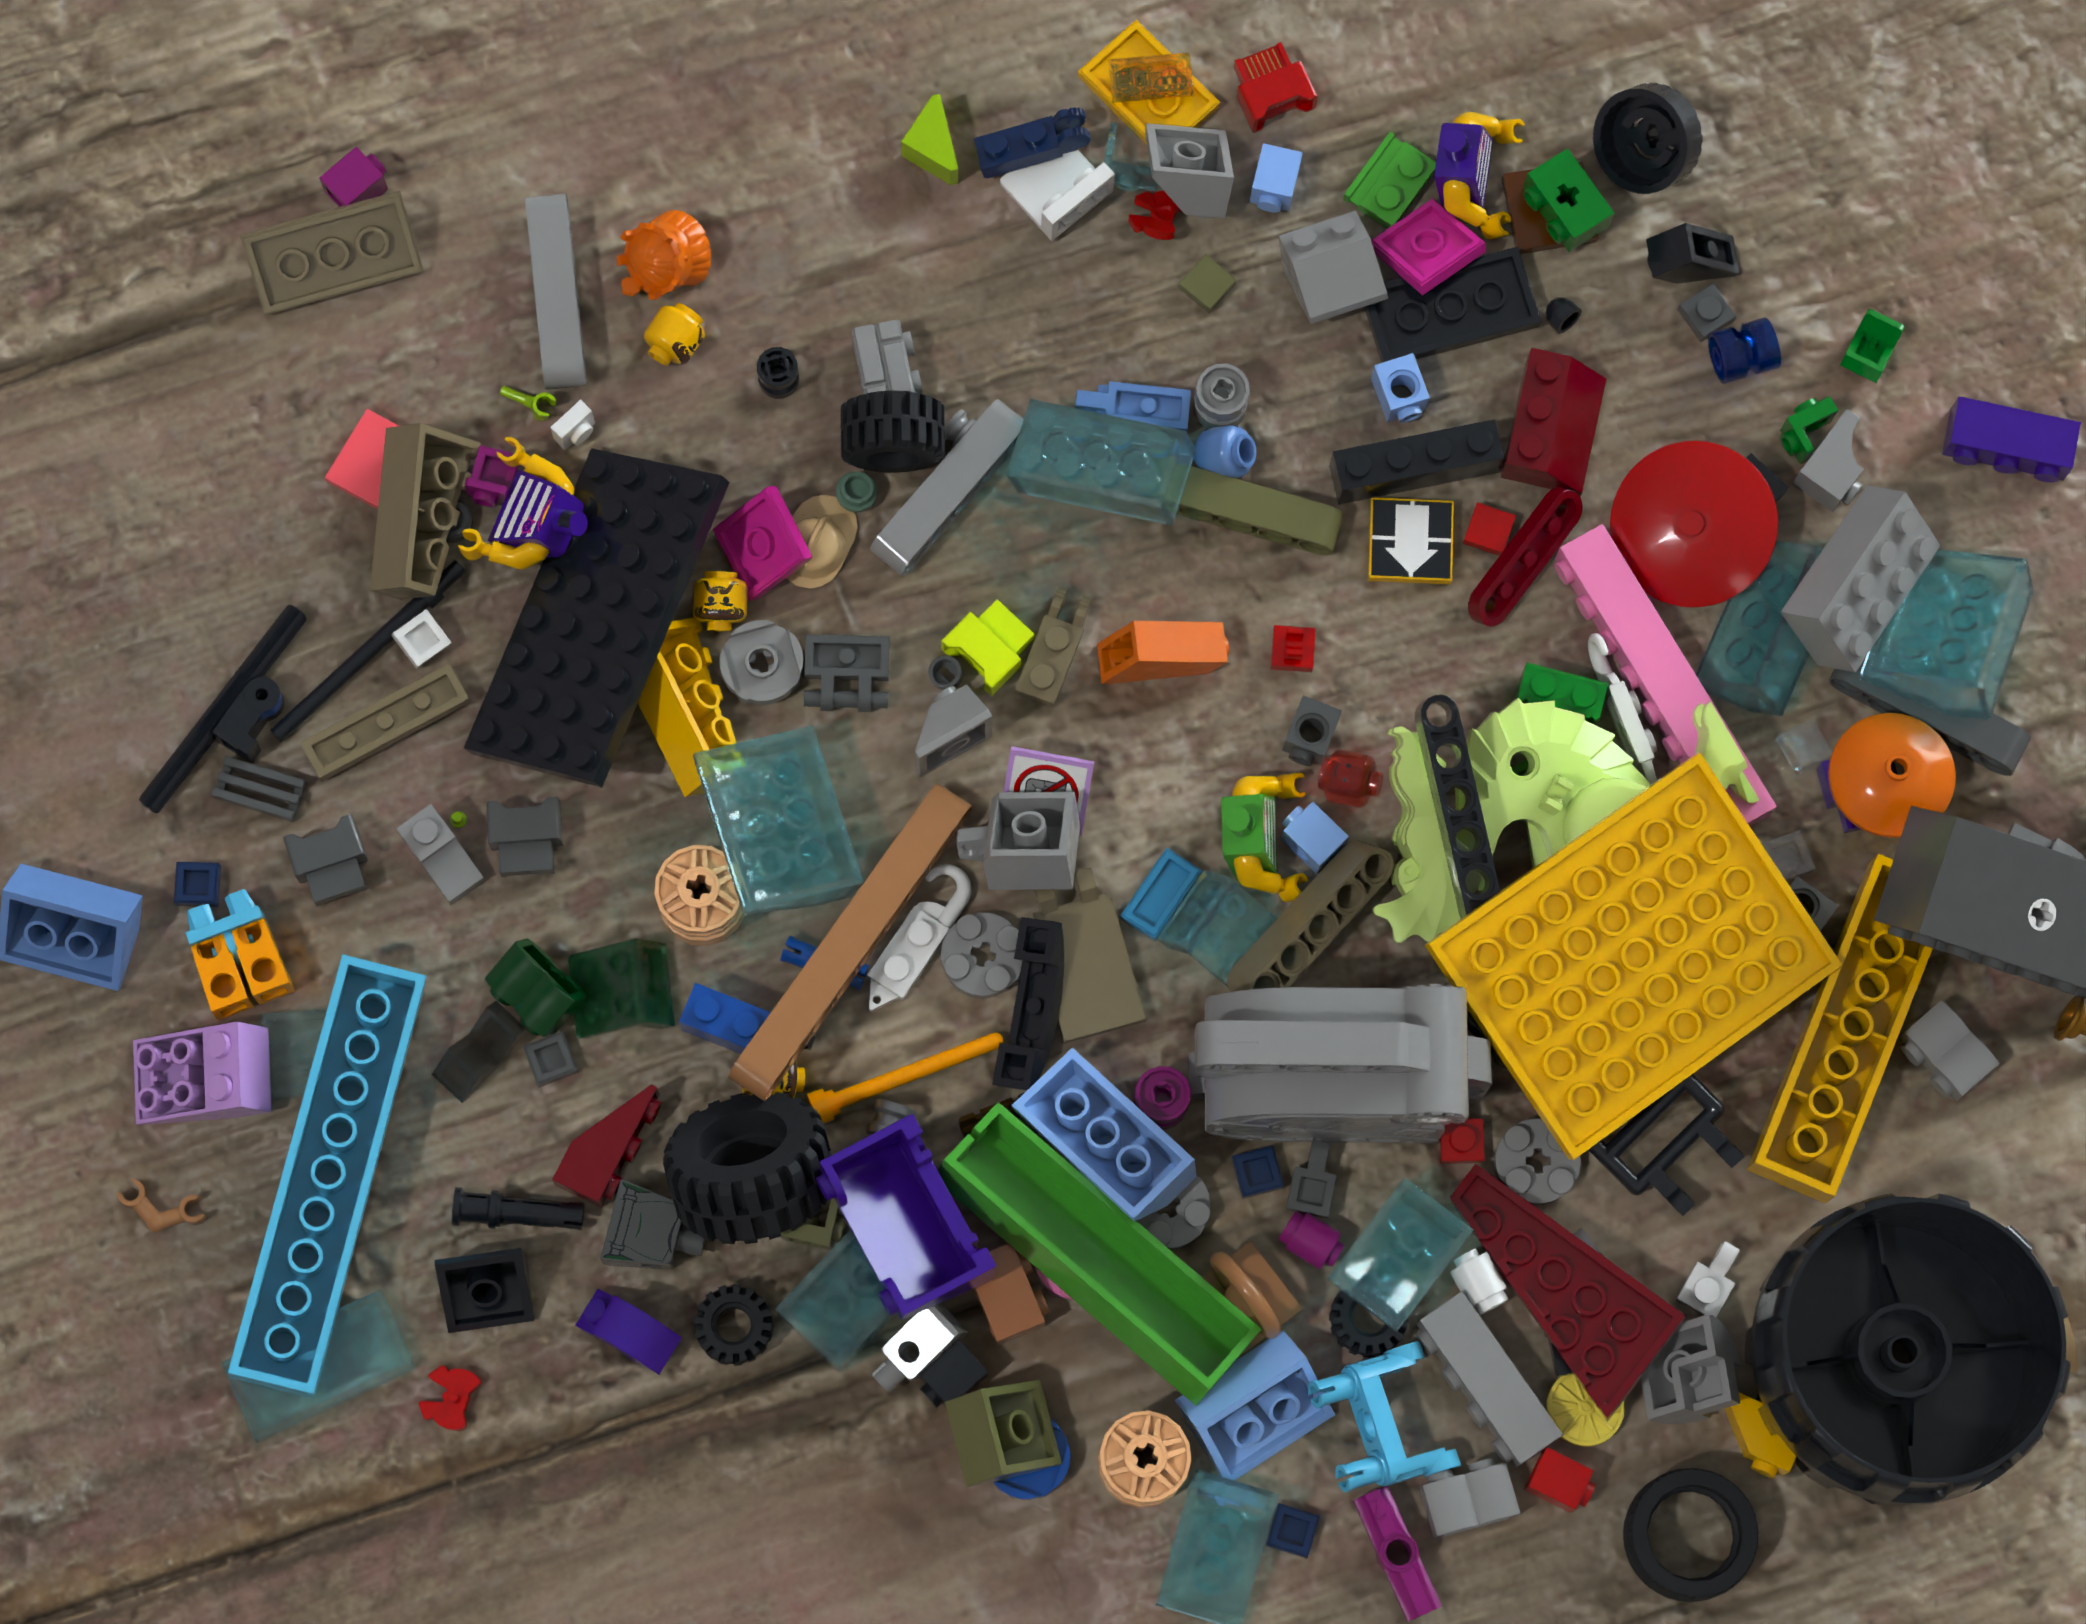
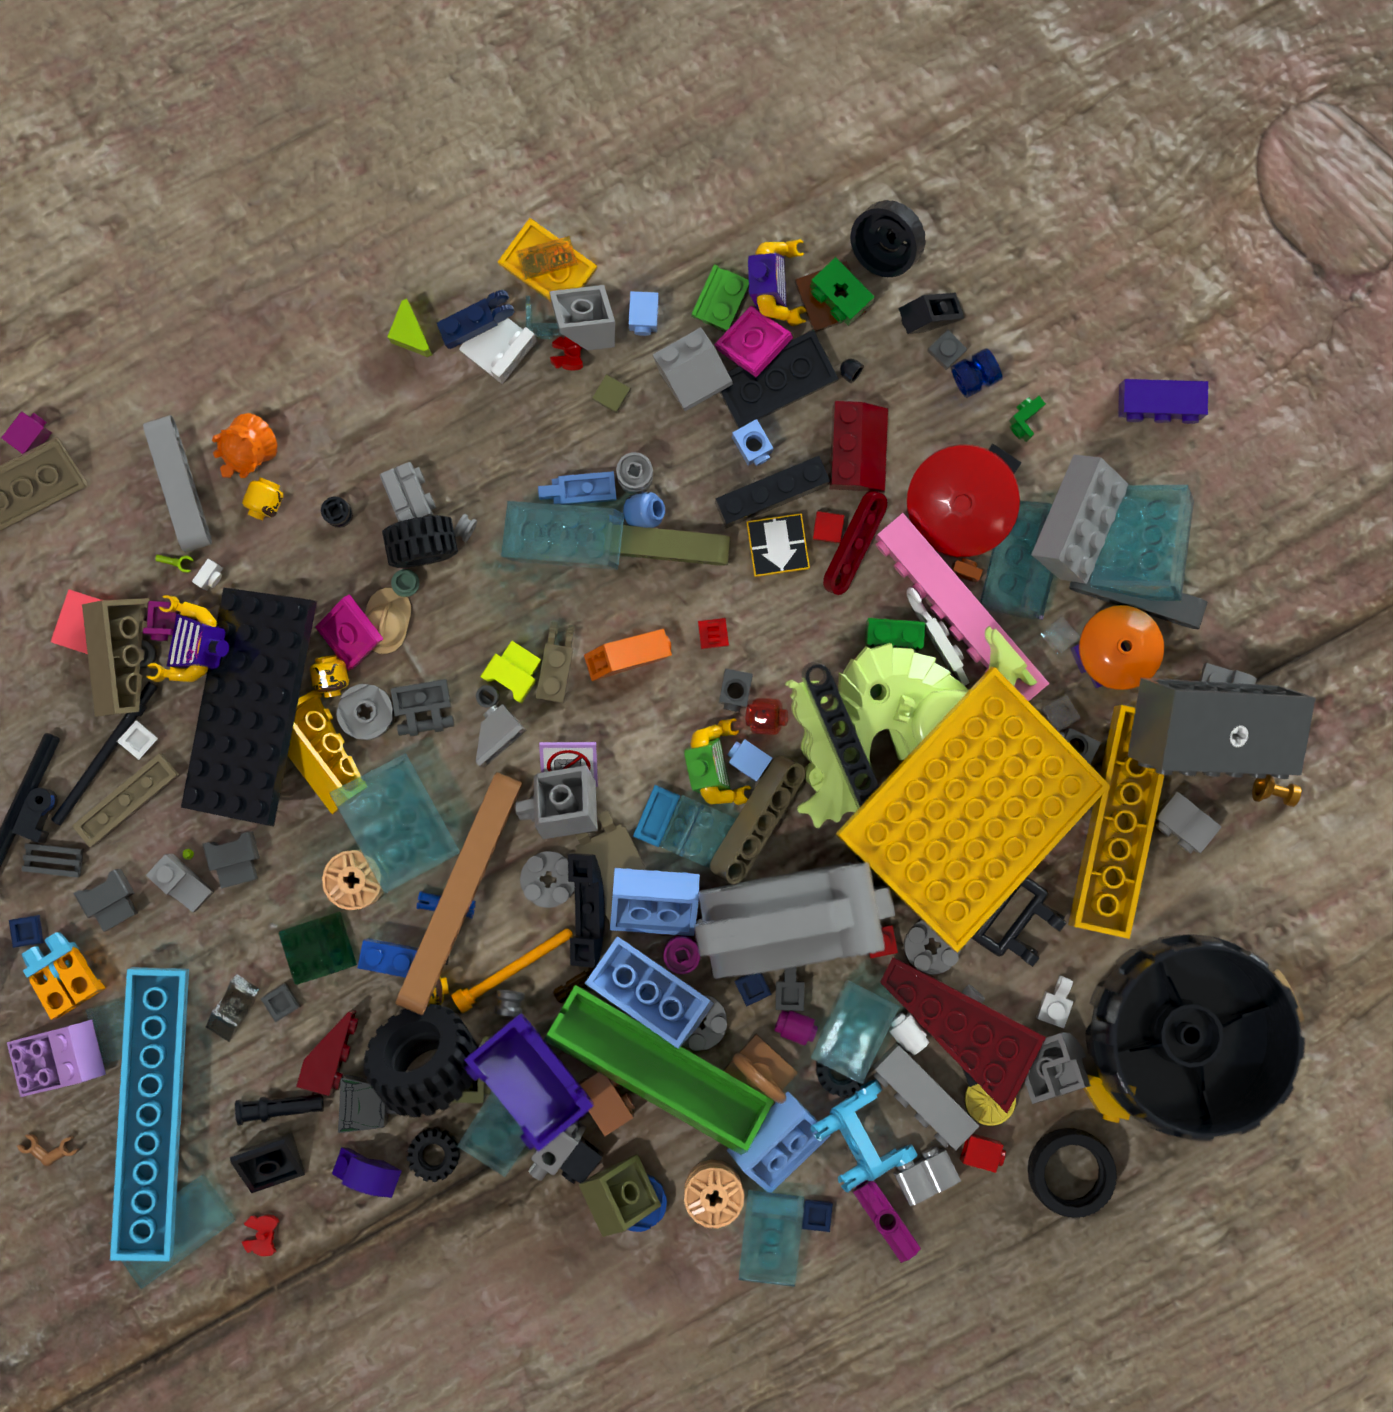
camera: 15 degrees left, 10 degrees up
dark green brick [485,938,586,1037] -> none
white plate [867,864,972,1012] -> none
light grey beam [870,399,1031,577] -> none
red piece [1234,42,1318,133] -> none
light grey arch [1793,409,1864,512] -> none
green bracket [1840,309,1905,383] -> none
none -> light blue slope [610,868,700,936]
none -> dark orange plate [951,558,983,583]

